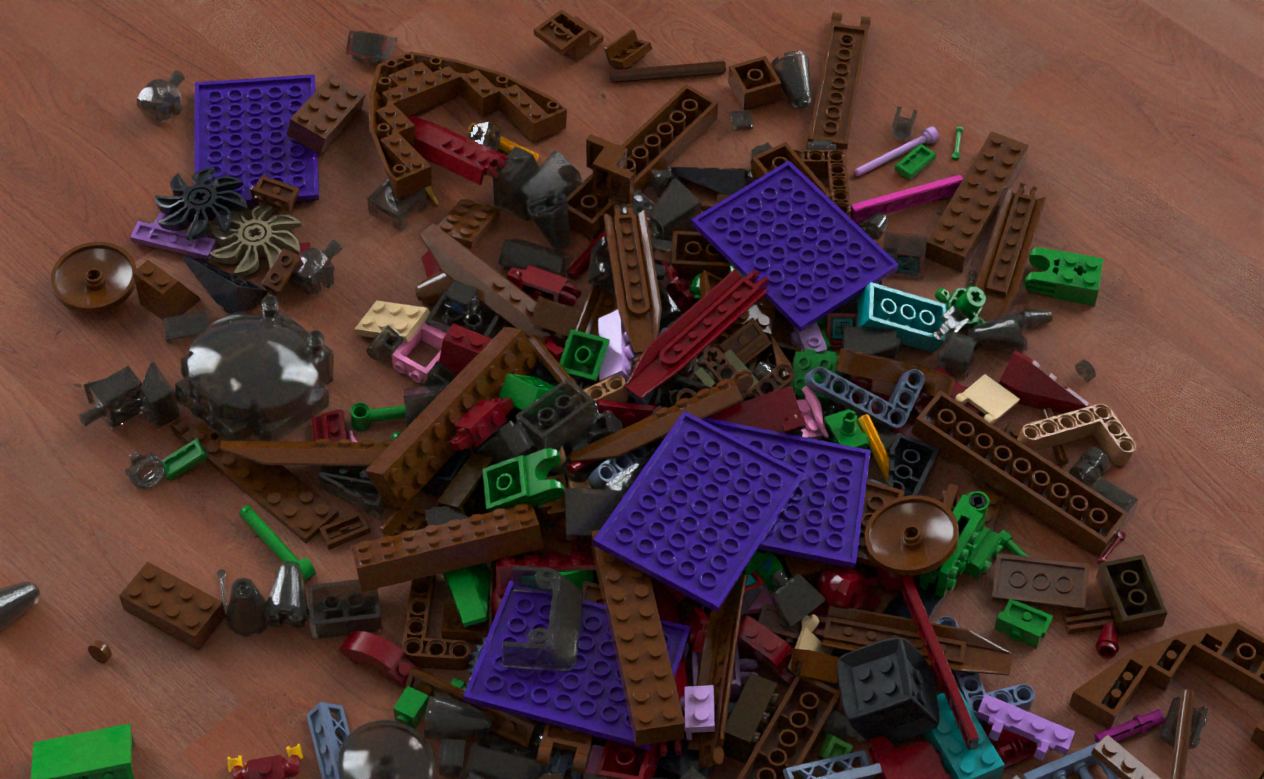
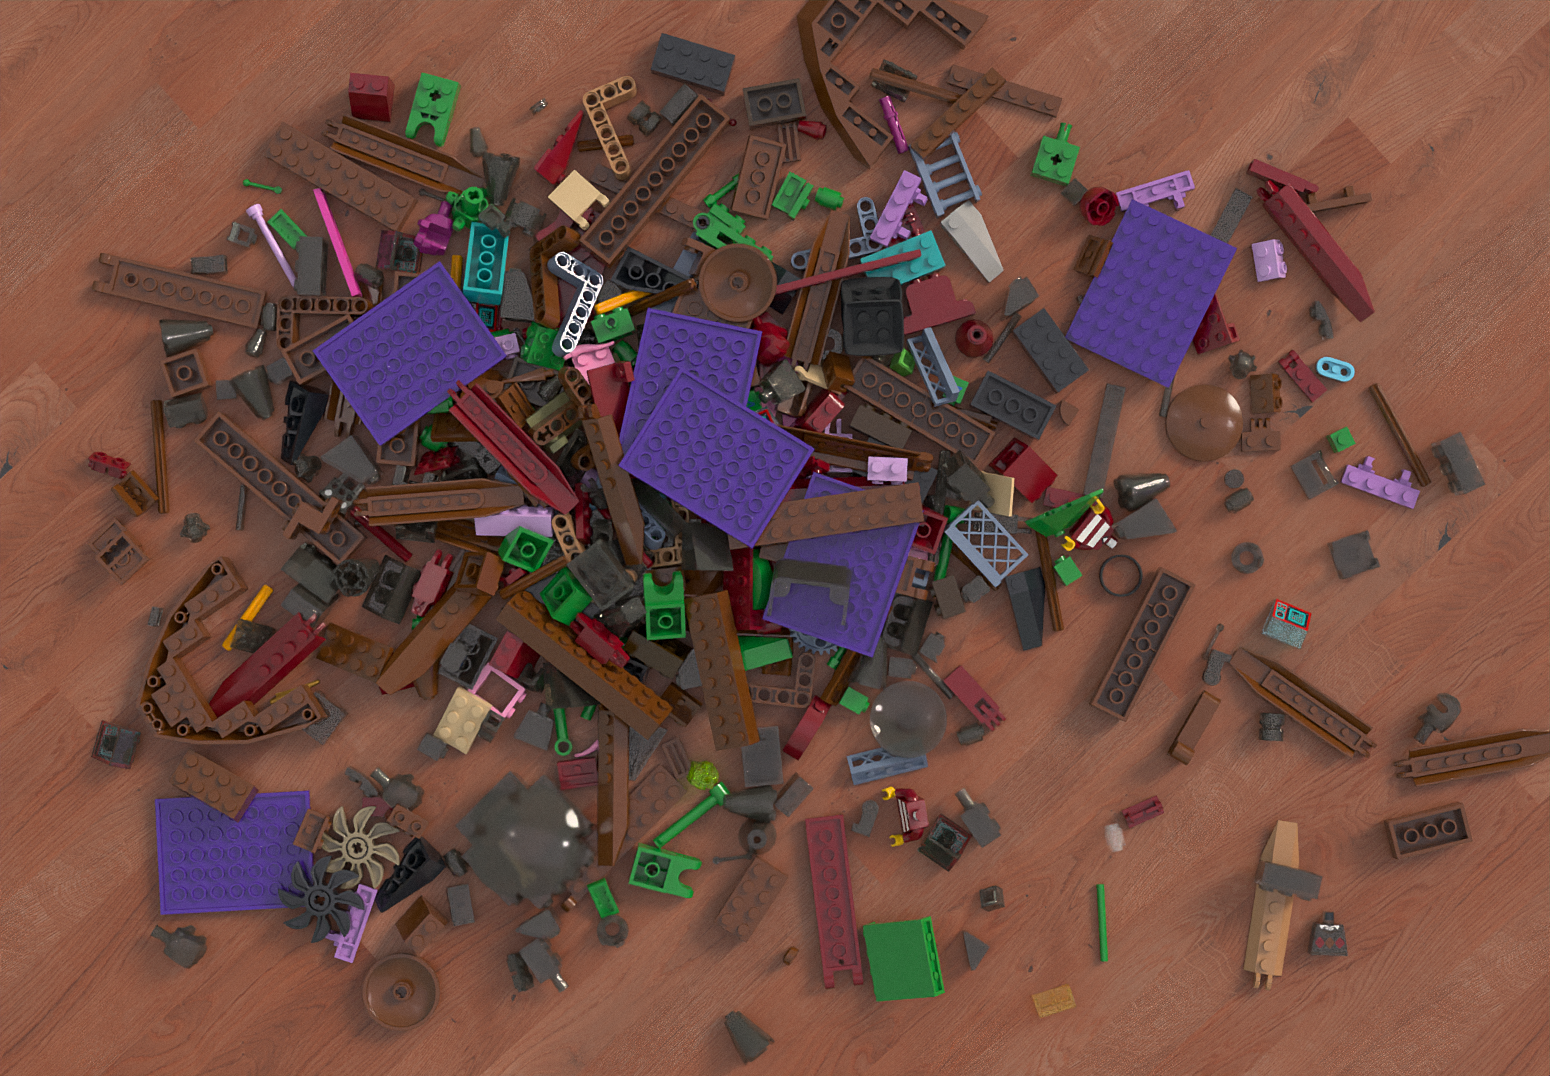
camera: 85 degrees left, 35 degrees up
none -> dark red hinge [88,452,131,479]
none -> clear smoke tile [147,606,163,627]
none -> clear smoke brick [163,392,208,428]
none -> clear smoke rock [180,513,210,543]
none -> clear smoke leg [191,255,228,275]
none -> clear smoke cone [228,364,275,420]
none -> clear smoke piece [236,485,248,530]
none -> clear smoke cone [244,328,267,358]
none -> clear smoke brick [294,236,329,296]
none -> clear smoke slope [345,766,381,798]
none -> dark red slope [348,73,395,122]
none -> magenta piece [413,201,454,256]
none -> clear smoke brick [417,732,449,761]
none -> clear smoke torso [513,702,555,751]
none -> reddish brown axle [628,278,697,316]
none -> green brick [628,842,702,898]
none -> black brick [651,33,736,96]
none -> clear neon green brick [687,761,719,790]
none -> clear smoke hinge [771,772,814,817]
none -> dark red hinge [805,814,863,989]
none -> green brick [815,187,844,211]
none -> clear smoke leg [851,799,879,837]

